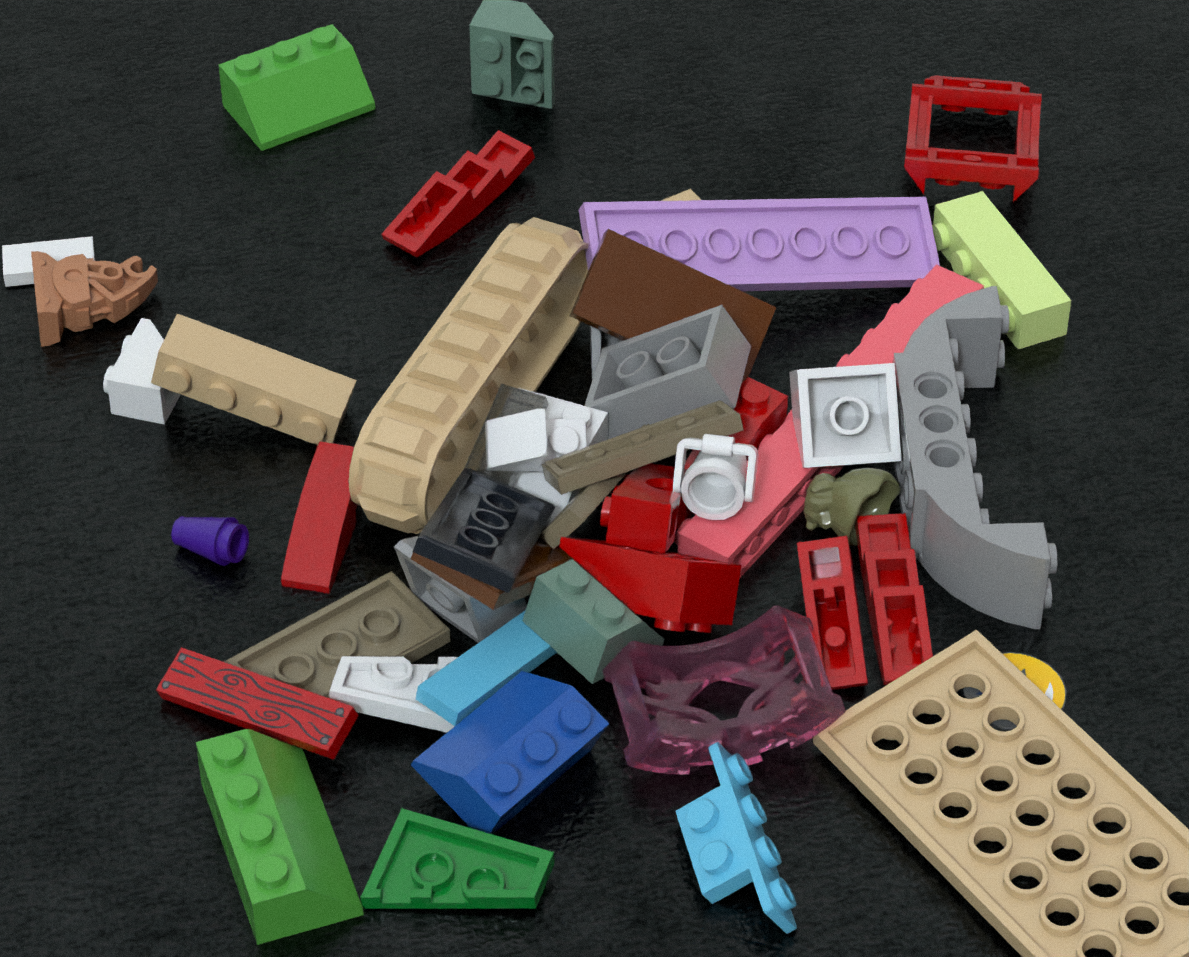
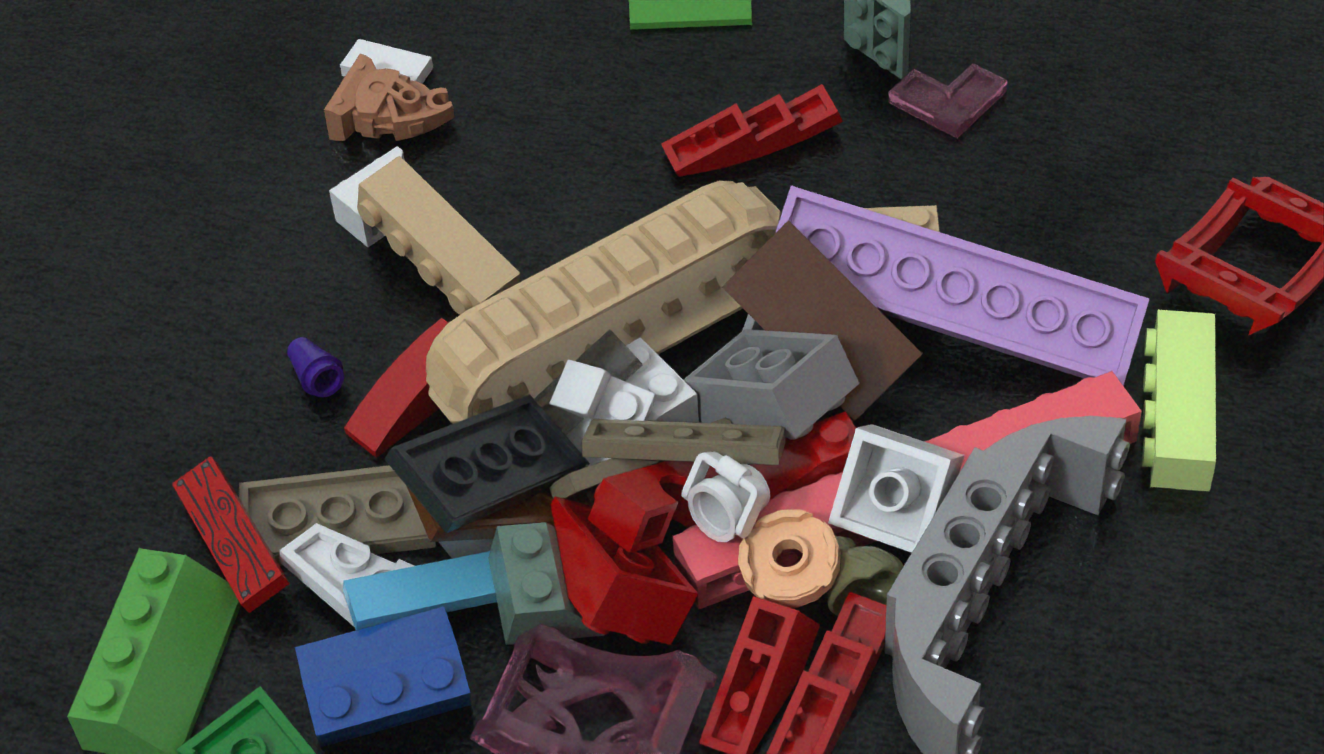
camera: 35 degrees right, 5 degrees up
none -> light nougat tile [738,509,841,608]
none -> clear pink tile [888,63,1008,138]

